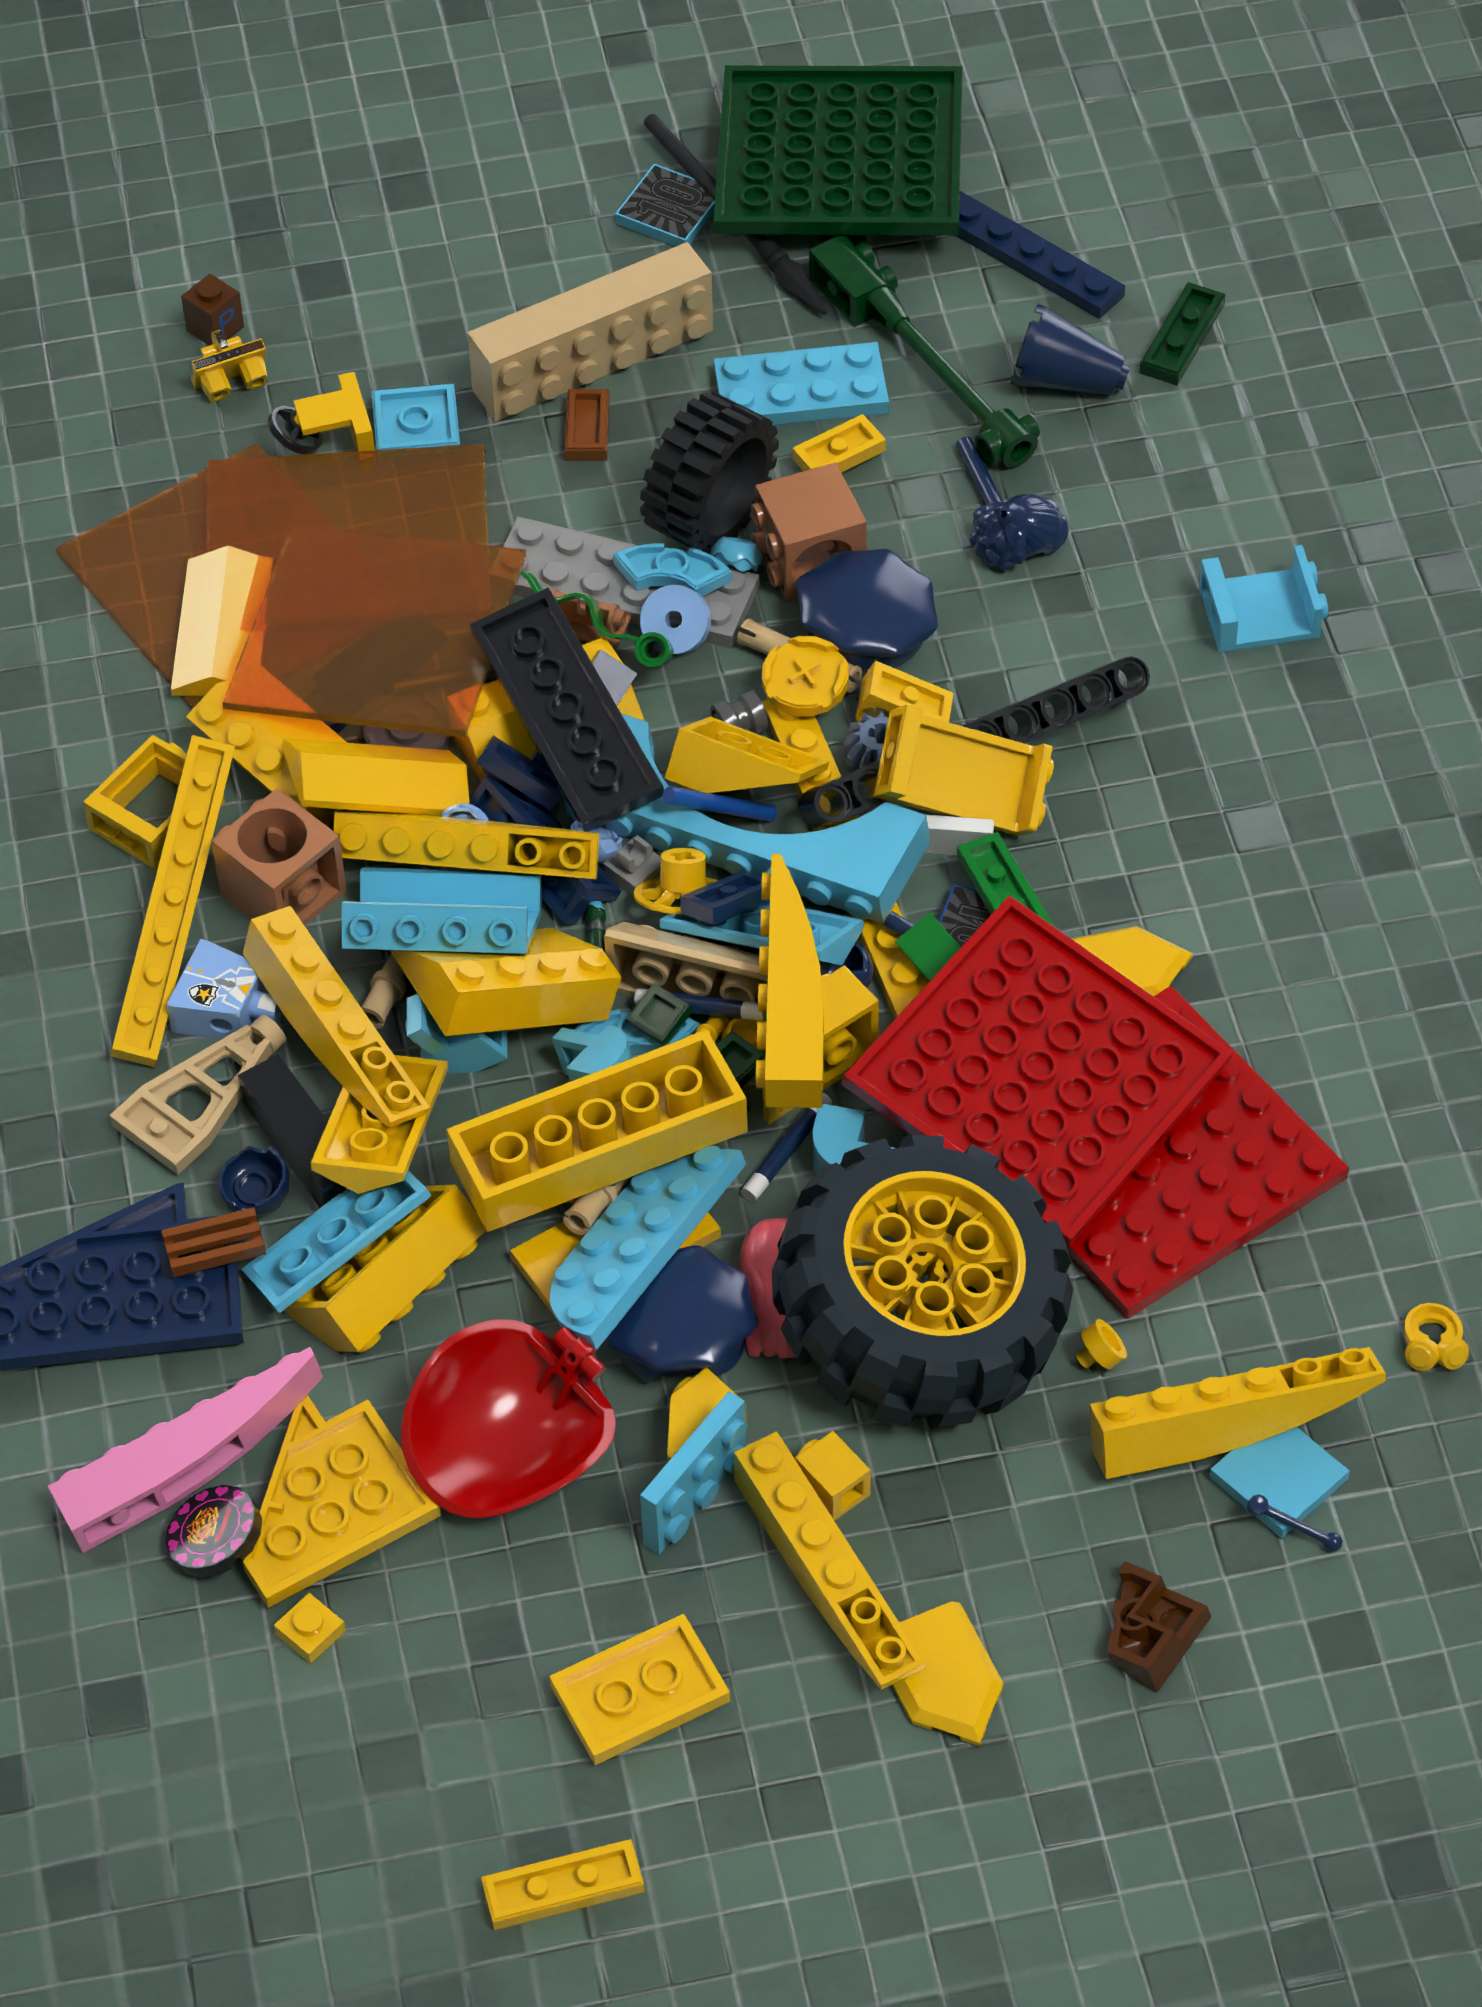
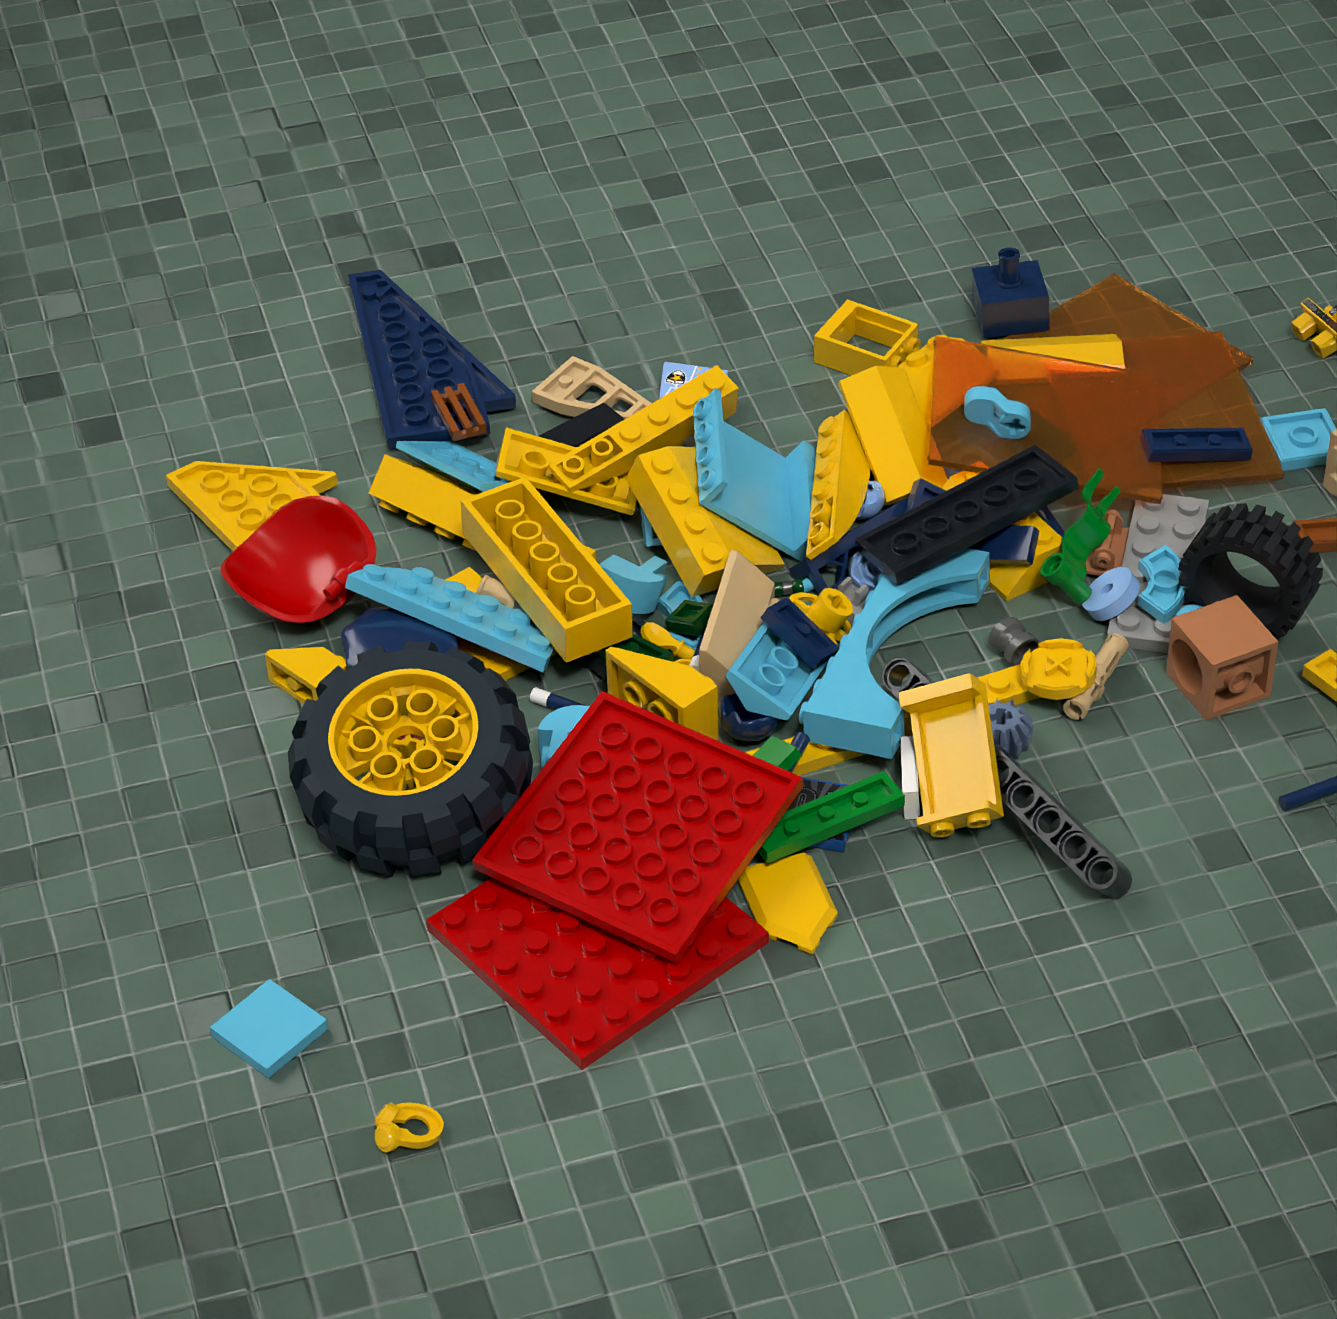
camera: 85 degrees right, 10 degrees down
bright pink slope [48,1347,323,1553] -> none
yellow plate [110,735,235,1067] -> none
tile [166,1485,262,1578] -> none
nougat brick [211,788,347,926] -> none
dark blue hair [218,1146,290,1217] -> none
yellow piece [268,372,376,463] -> none
yellow plate [274,1593,346,1664] -> none
yellow plate [549,1614,730,1765] -> none
medium azure plate [640,1391,747,1555] -> none
blue bar [663,786,777,822] -> none
yellow slope [665,716,830,793] -> none
yellow slope [734,1431,925,1690] -> none
yellow slope [756,854,824,1108] -> none
yellow brick [795,1431,871,1521] -> none
dark blue piece [796,549,938,674] -> none
yellow plate [856,661,954,722] -> none
yellow tile [892,1601,1004,1747] -> none
dark blue hair [969,494,1069,571] -> none
yellow tile [1076,1319,1127,1370] -> none
yellow slope [1089,1347,1386,1479] -> none
reddish brown slope [1107,1561,1211,1692] -> none
medium azure panel [1199,545,1328,652] -> none
dark blue hinge [1247,1494,1343,1552] -> none
none -> medium azure piece [964,386,1031,439]
none -> dark blue brick [971,248,1050,338]
none -> dark blue tile [1140,428,1253,462]

